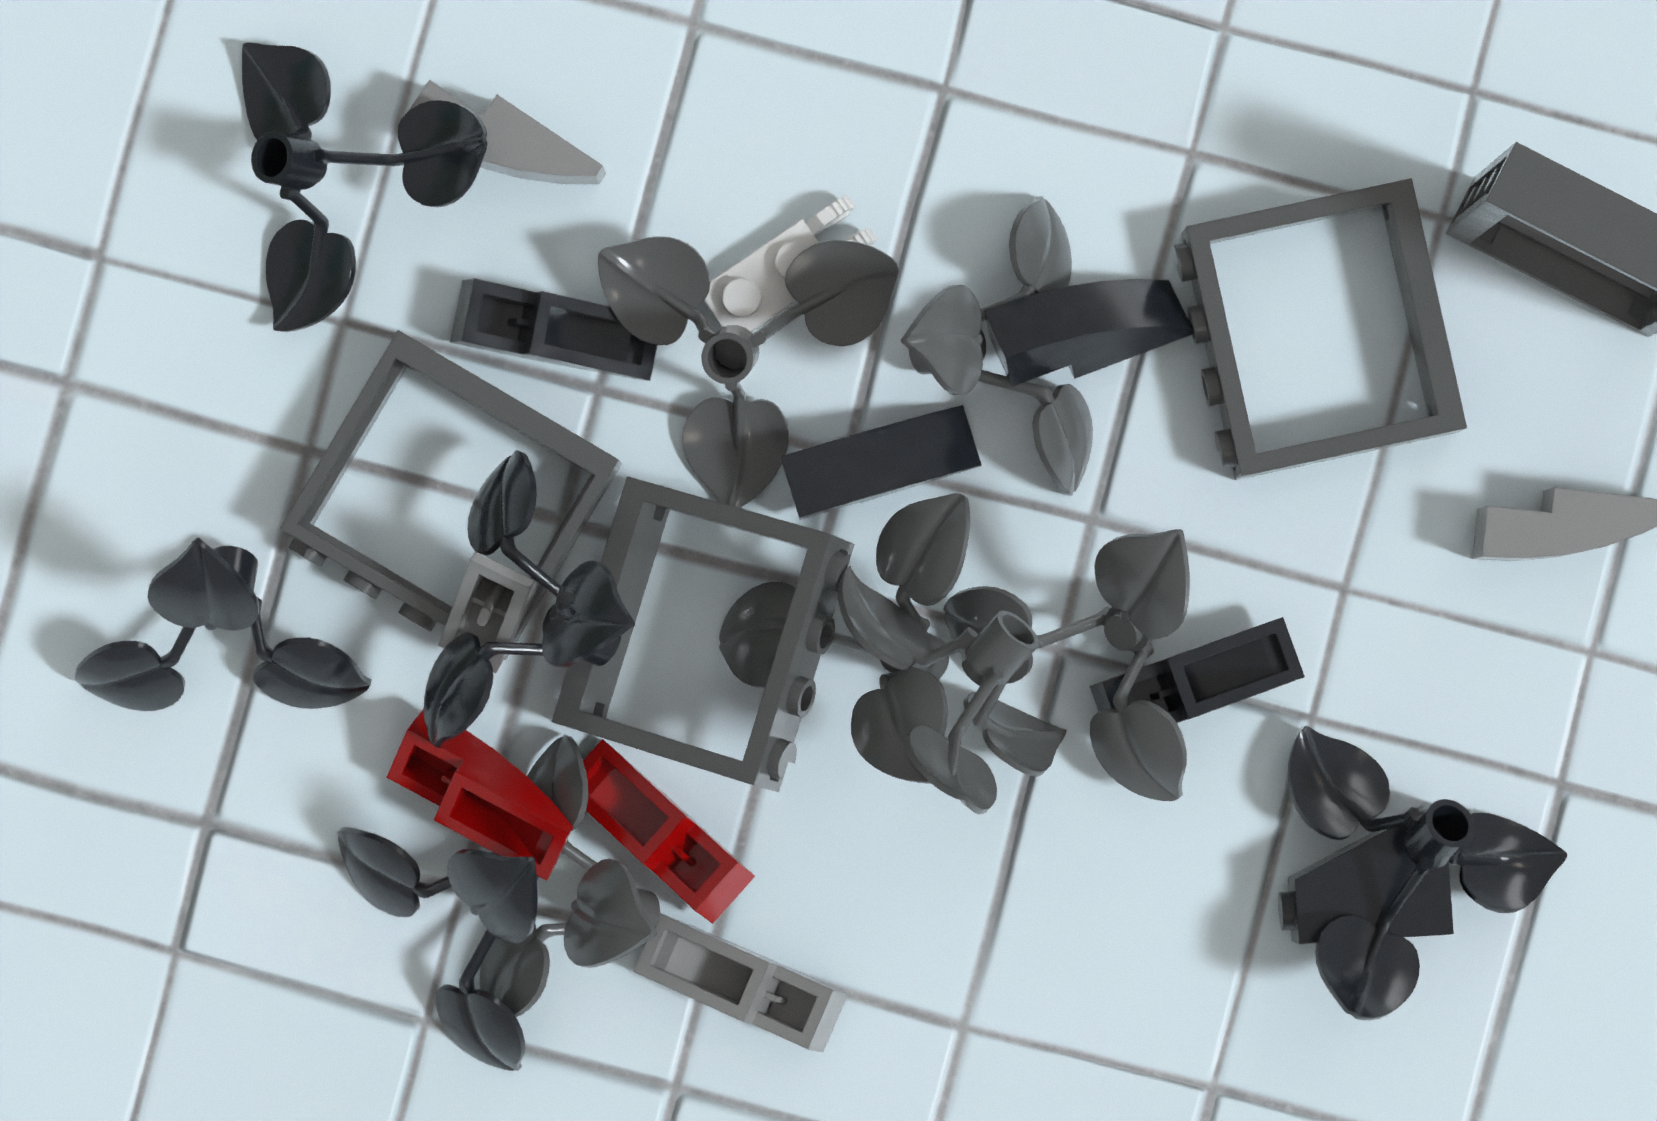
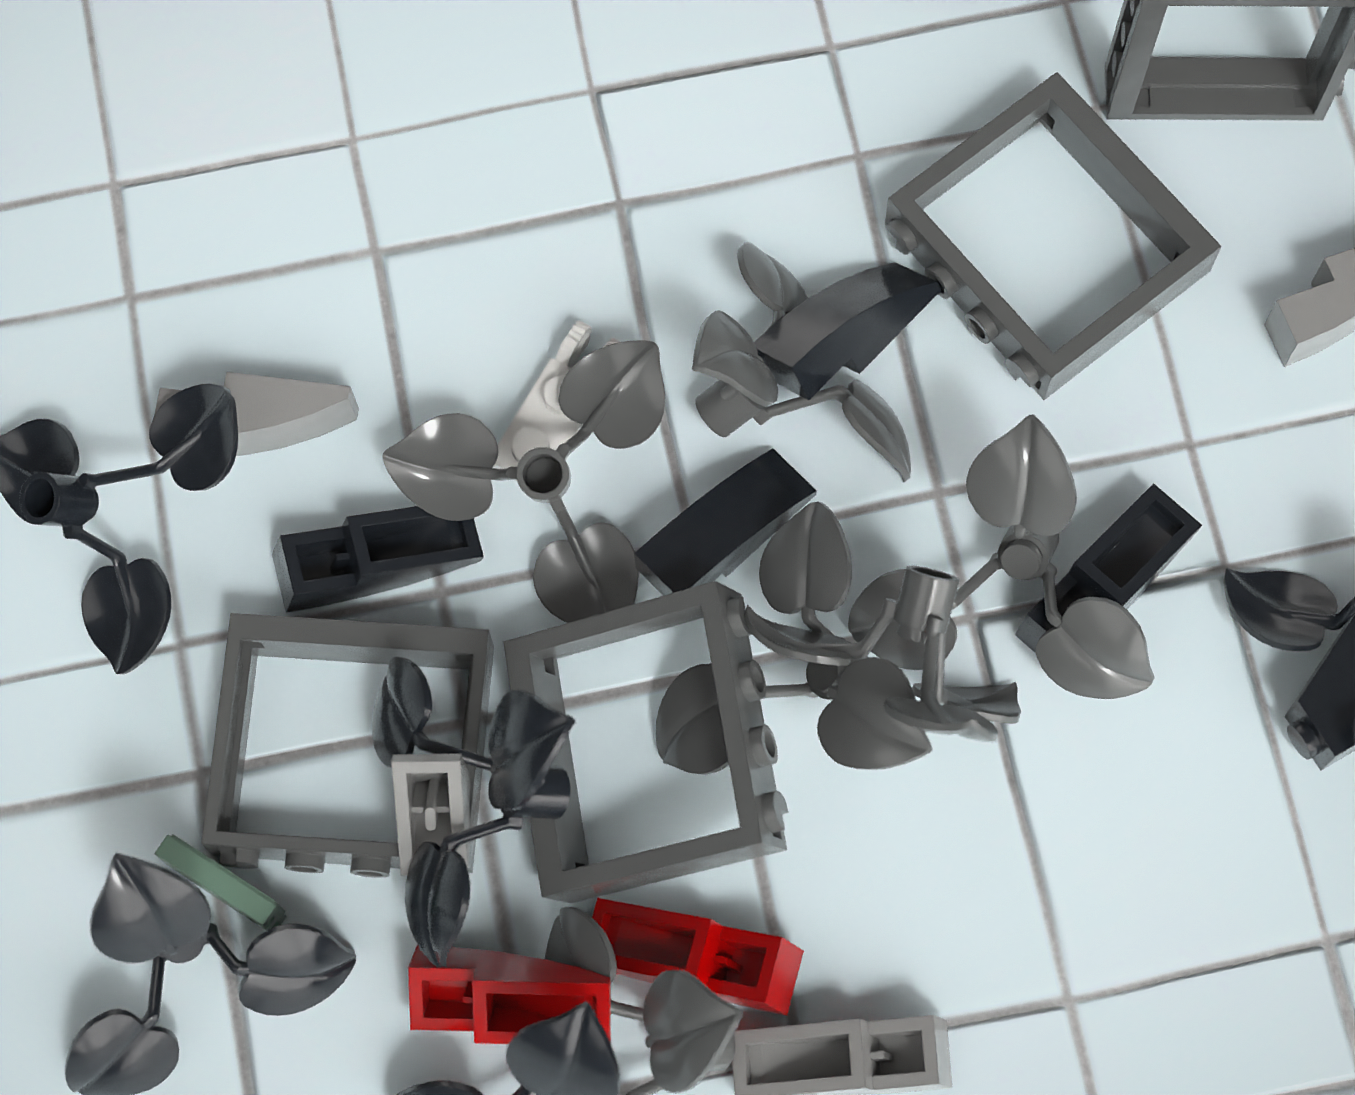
camera: 20 degrees left, 15 degrees down
none -> sand green tile [154,834,287,931]

